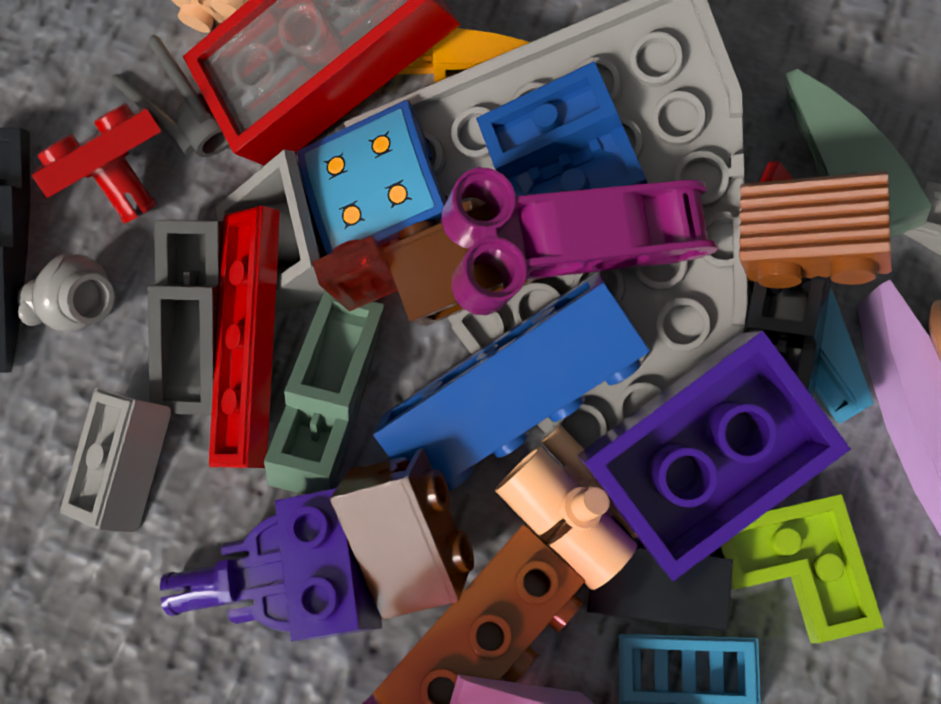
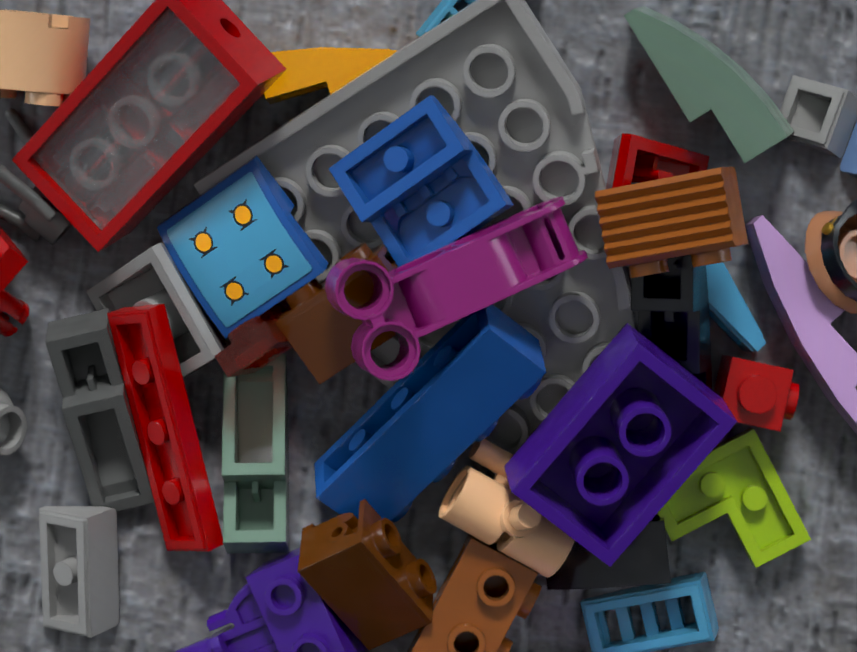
camera: 15 degrees left, 15 degrees up
none -> red brick [714,355,799,432]

